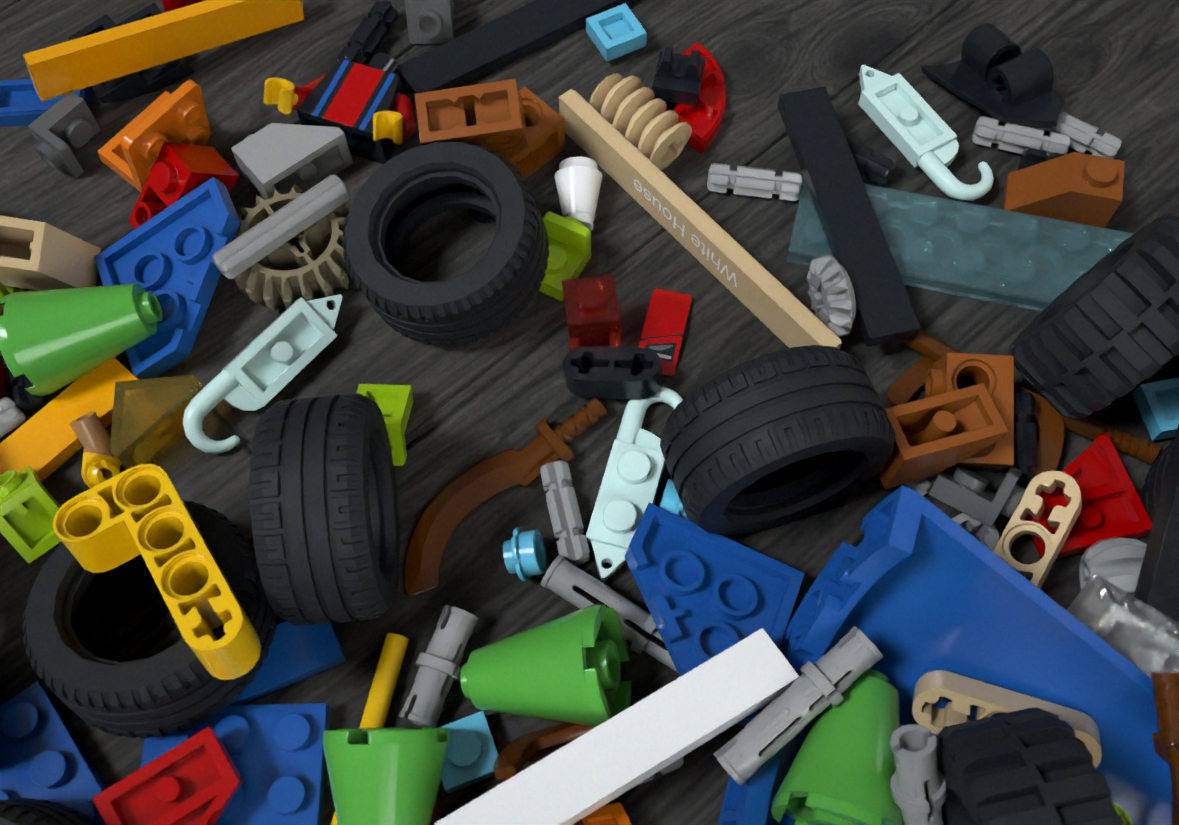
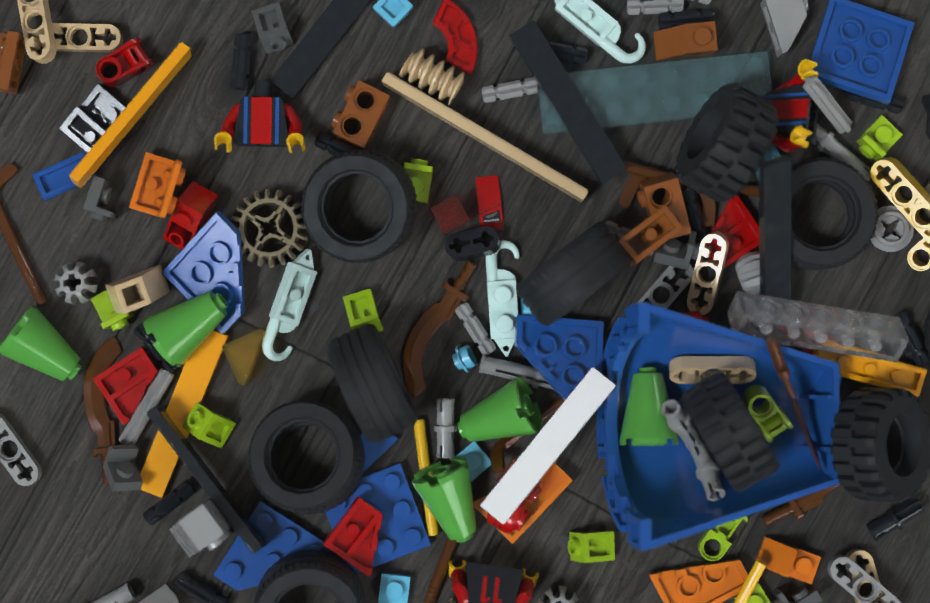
camera: 25 degrees left, 25 degrees up
yellow beam [53,464,261,680] -> none
arm [69,411,121,488] -> none
light grey axle [212,175,350,279] -> none
light grey slope [231,123,353,200] -> none
dark orange brick [414,78,529,152] -> none
white cone [554,156,602,231] -> none
black tile [652,47,706,106] -> none
light grey pin [714,626,883,786] -> none
light grey gear [807,255,856,337] -> none

